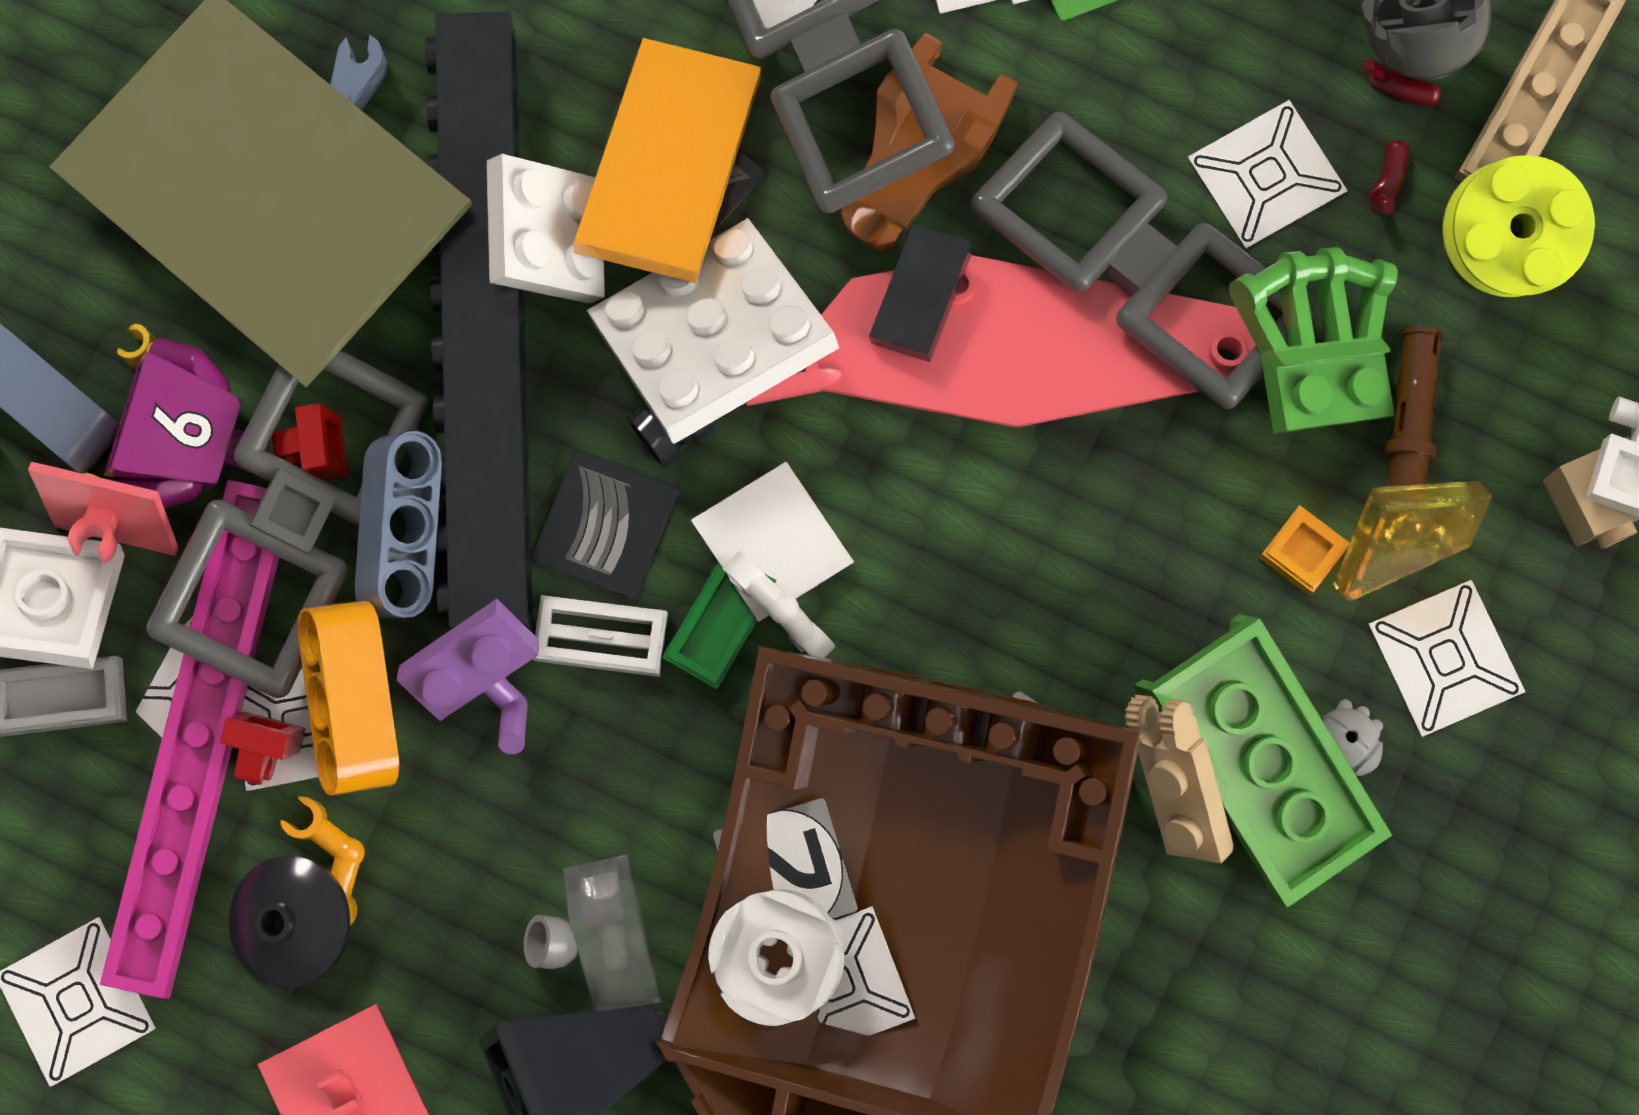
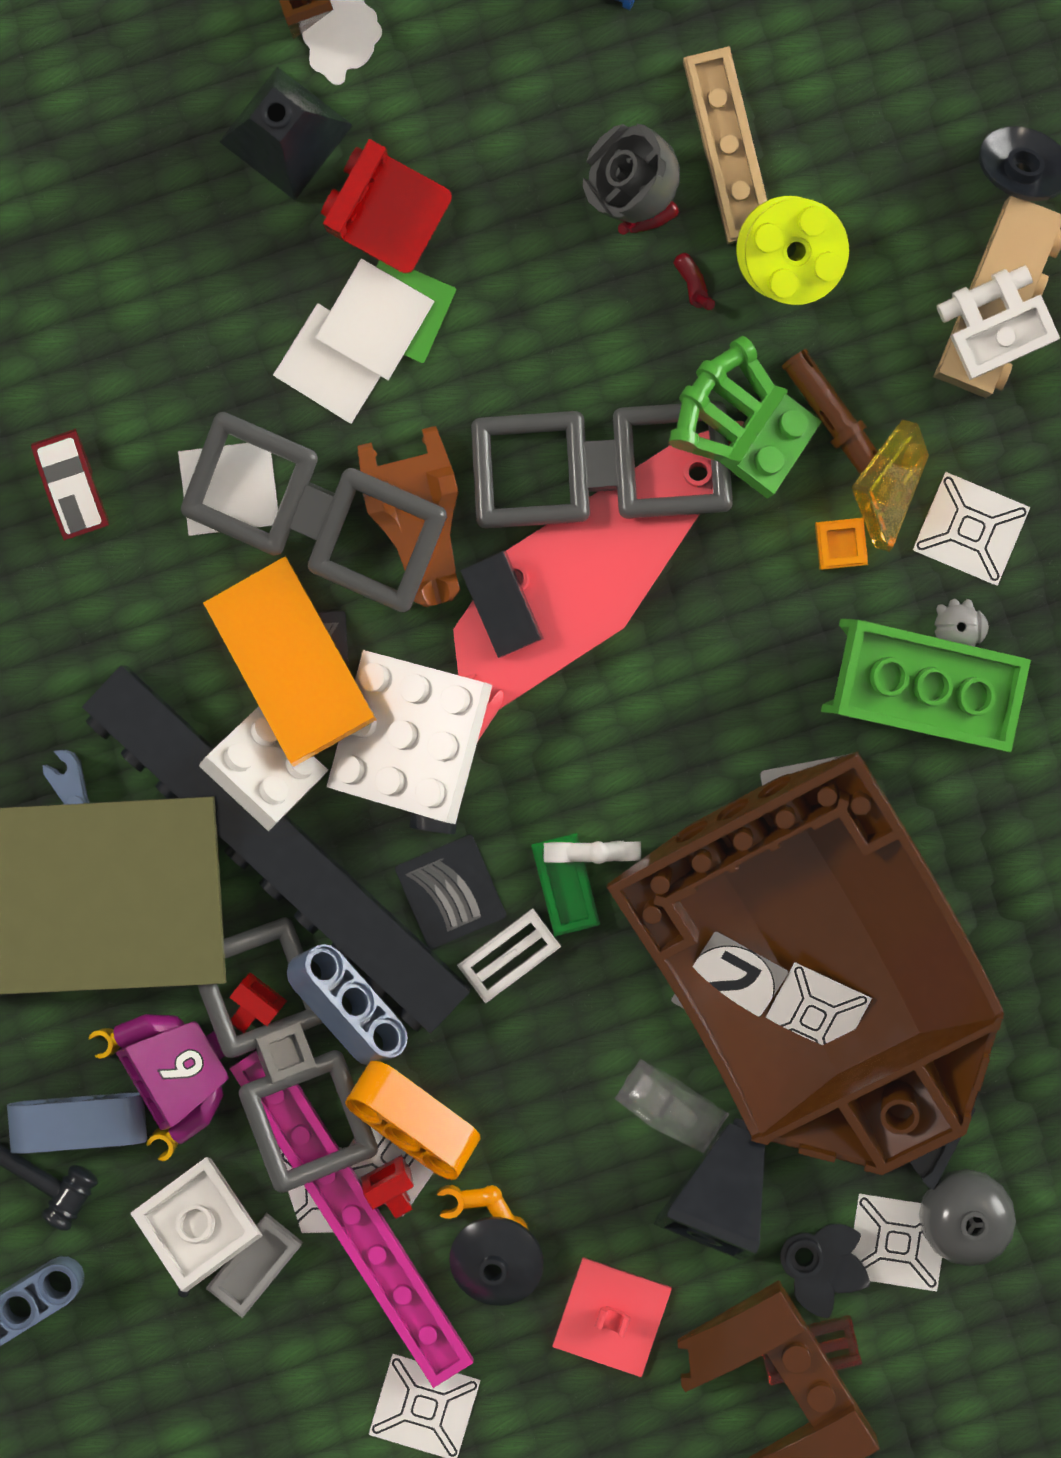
camera: 40 degrees left, 10 degrees up
coral piece [28,462,179,563] -> none
medium lavender plate [397,599,539,754] -> none
light grey hinge [524,915,580,969] -> none
white sticker [691,462,854,622] -> none
white plate [708,889,844,1026] -> none
tan hinge [1124,695,1234,864] -> none
white sticker [1188,100,1348,248] -> none

